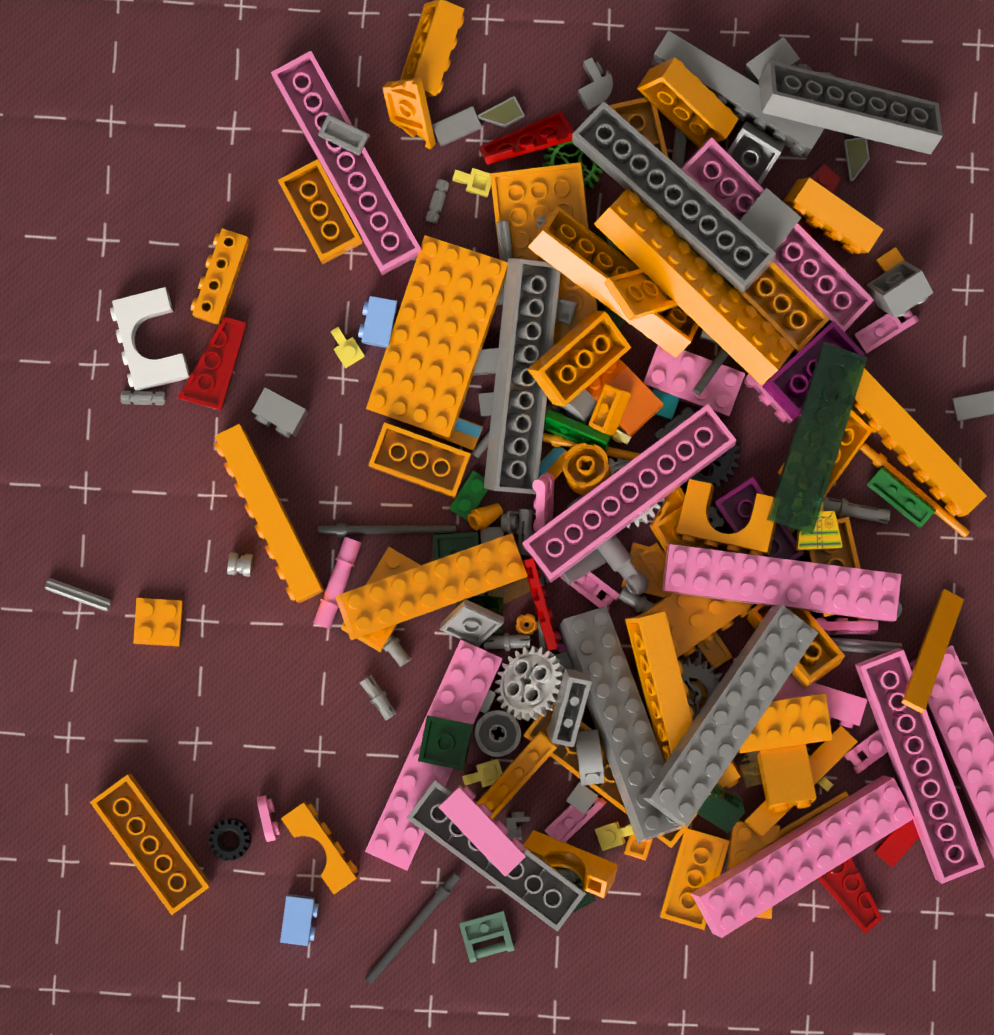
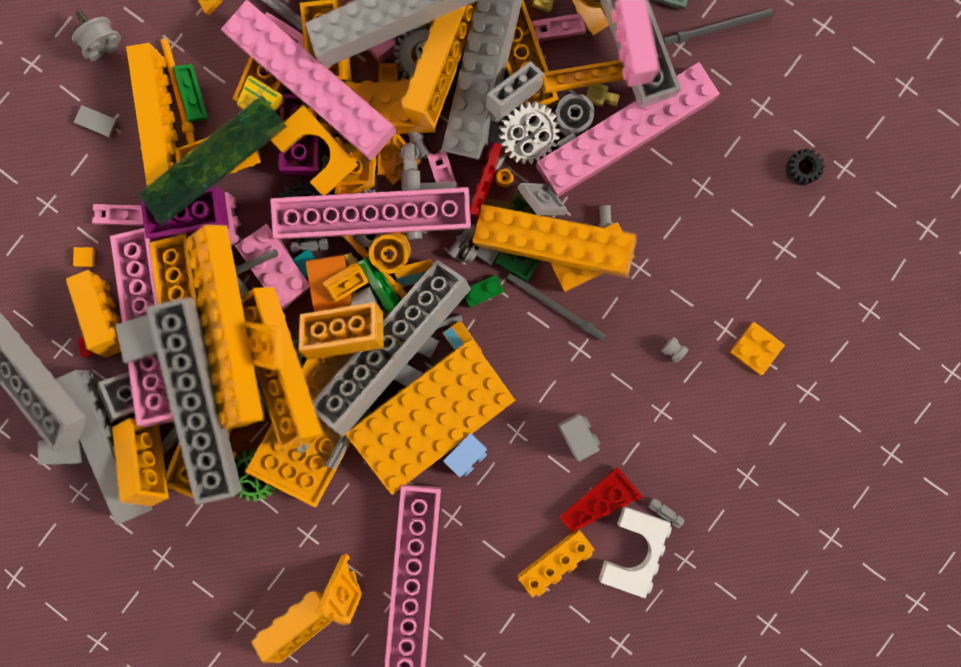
camera: 145 degrees left, 0 degrees up
light grey axle [45,578,112,611] -> none
light orange brick [90,773,212,915] -> none
light orange brick [214,424,325,603] -> none
bright pink plate [257,795,280,842] -> none
light orange brick [278,159,363,265] -> none
light blue brick [280,894,319,946] -> none
light orange arch [281,801,358,894] -> none
bright pink piece [313,537,362,629] -> none
light grey tile [318,114,370,156] -> none
light yellow plate [330,327,365,369] -> none
light grey pin [360,674,398,721] -> none
light orange brick [368,422,471,499] -> none
dark green plate [418,715,473,771] -> none
light grey axle [426,179,449,224] -> none
light grey tile [432,106,482,147] -> none
light yellow plate [452,168,491,198] -> none
light orange cone [468,503,503,531] -> none
olive tile [477,96,525,128] -> none
red wing [478,111,575,165] -> none
light grey pin [484,633,531,651] -> none
light grey bracket [506,811,530,840] -> none
bright pink plate [532,473,554,533] -> none
light grey tile [555,298,577,325] -> none
light grey tile [566,782,598,814] -> none
light grey brick [575,729,604,786] -> none
light grey brick [577,57,613,114] -> none
light grey pin [823,495,890,524] -> none
olive tile [843,137,870,183] -> none
light grey brick [866,260,933,318] -> none

